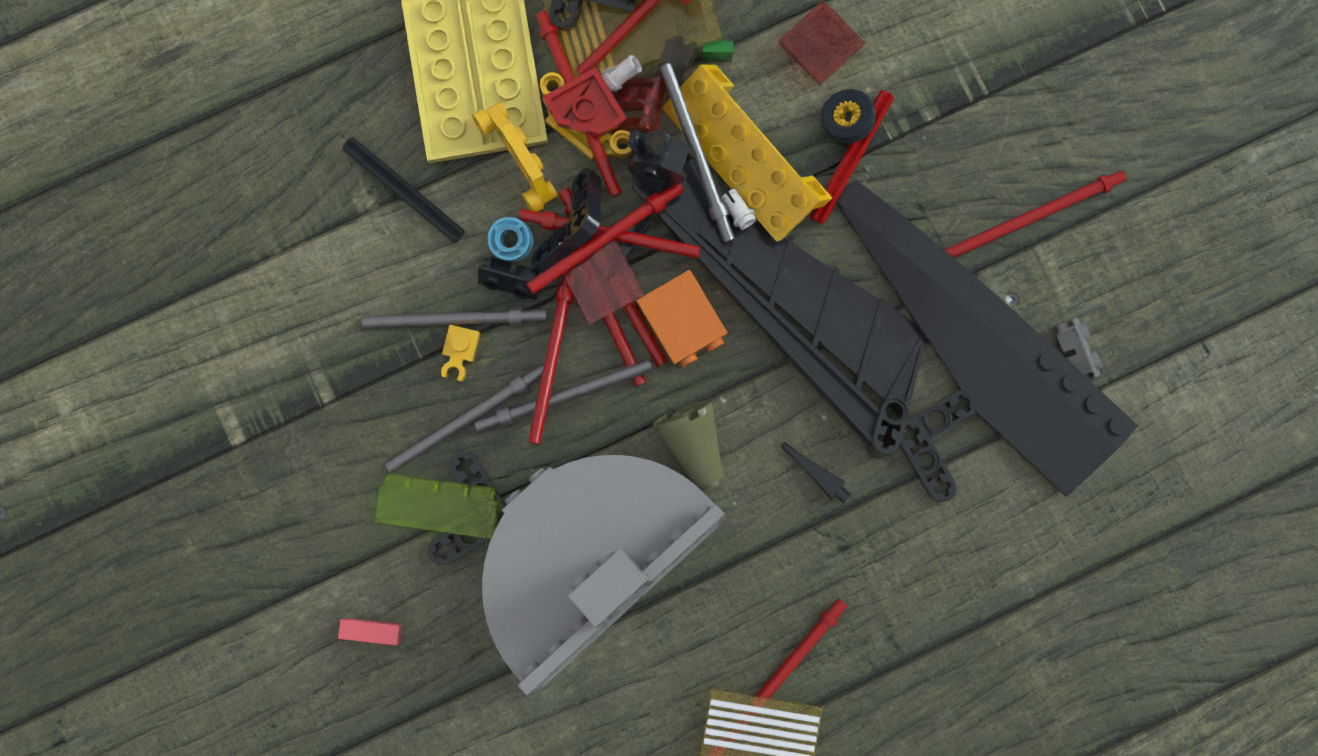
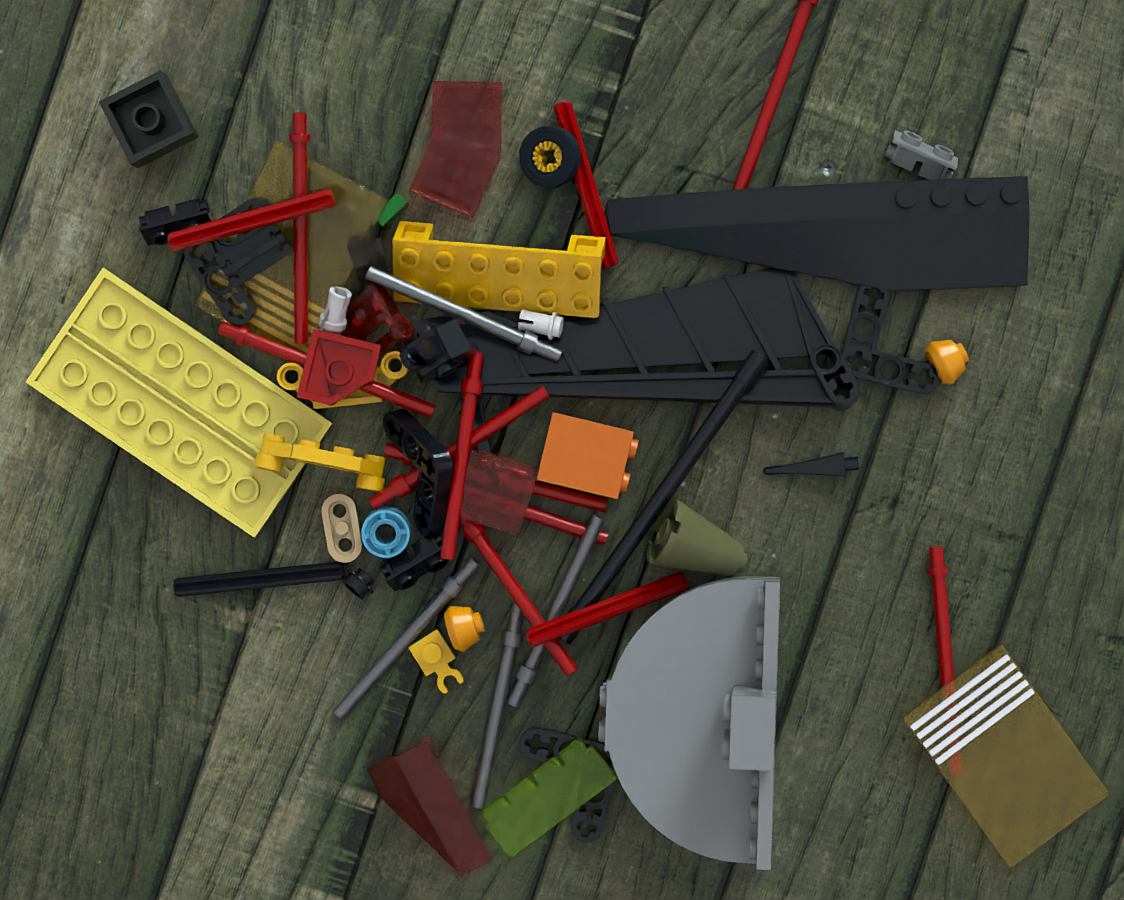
camera: 45 degrees left, 5 degrees up
none -> tan plate [321,494,363,563]
none -> black plate [342,568,374,600]
none -> clear red wedge [367,737,492,875]
none -> clear red plate [409,126,501,218]
none -> light orange cone [444,606,485,652]
none -> red axle [525,572,688,647]
none -> black piece [560,349,769,644]
none -> light orange cone [925,340,969,385]

